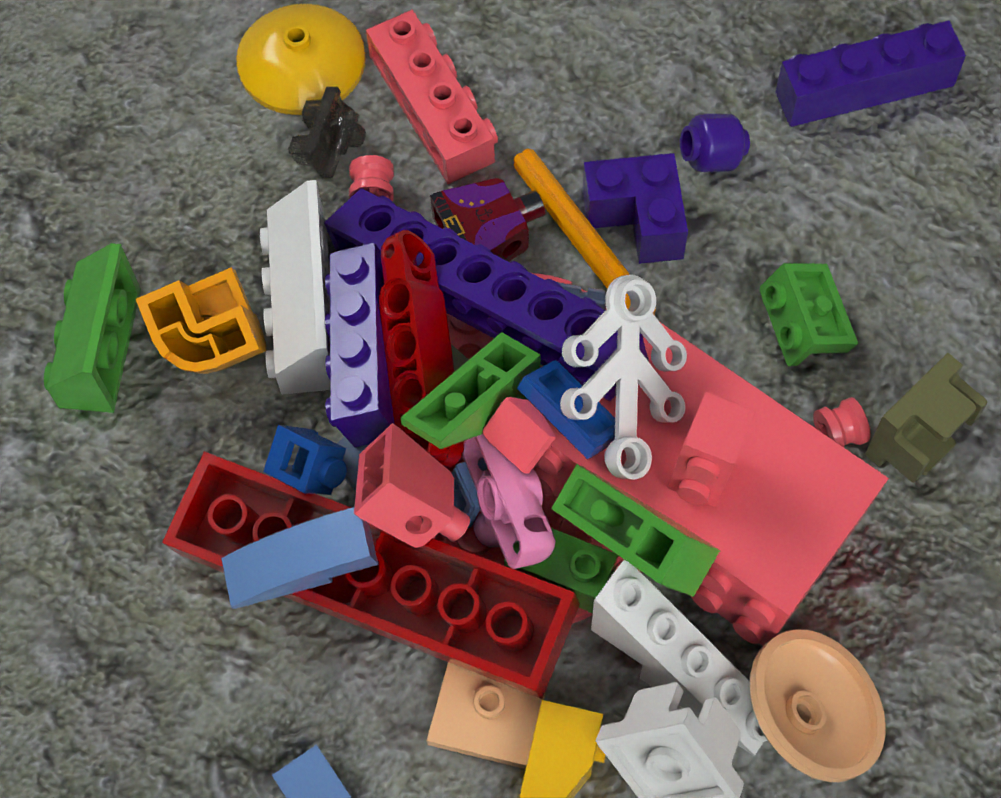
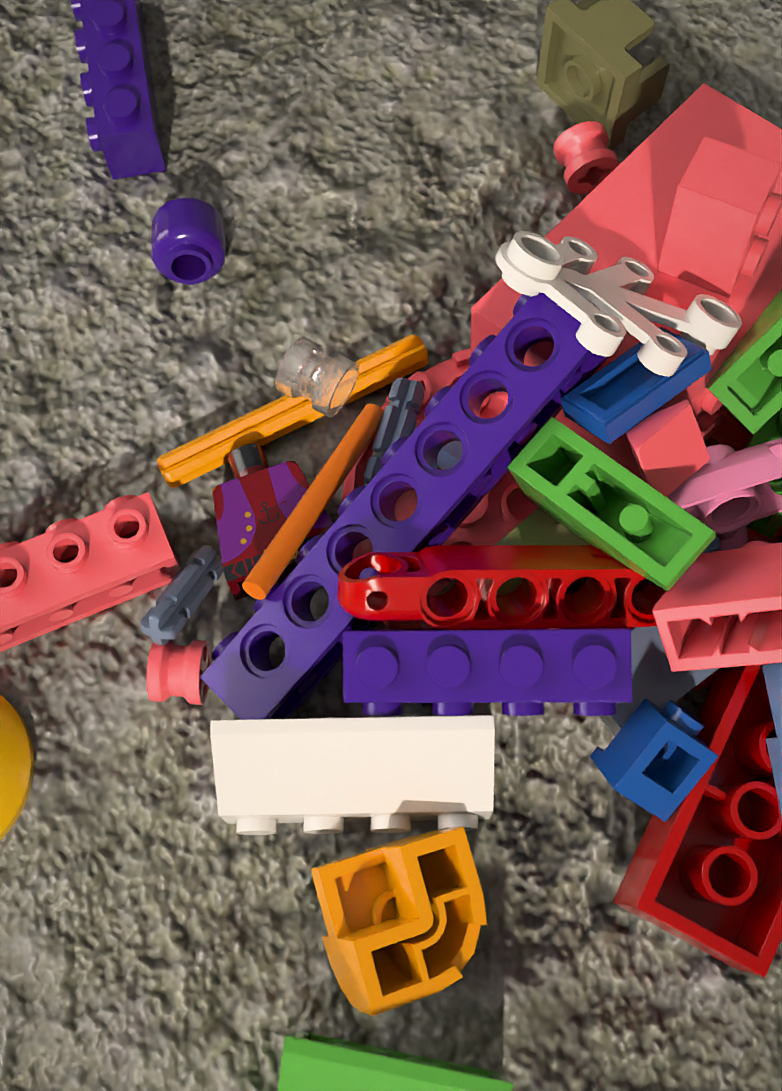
camera: 85 degrees left, 5 degrees up
clear smoke hips [288,87,367,178] -> none
dark purple brick [582,153,688,264] -> none
bright green bracket [759,263,859,366] -> none
none -> sand blue axle [141,545,224,645]
none -> orange bar [242,404,384,600]
none -> clear wheel [275,336,359,418]

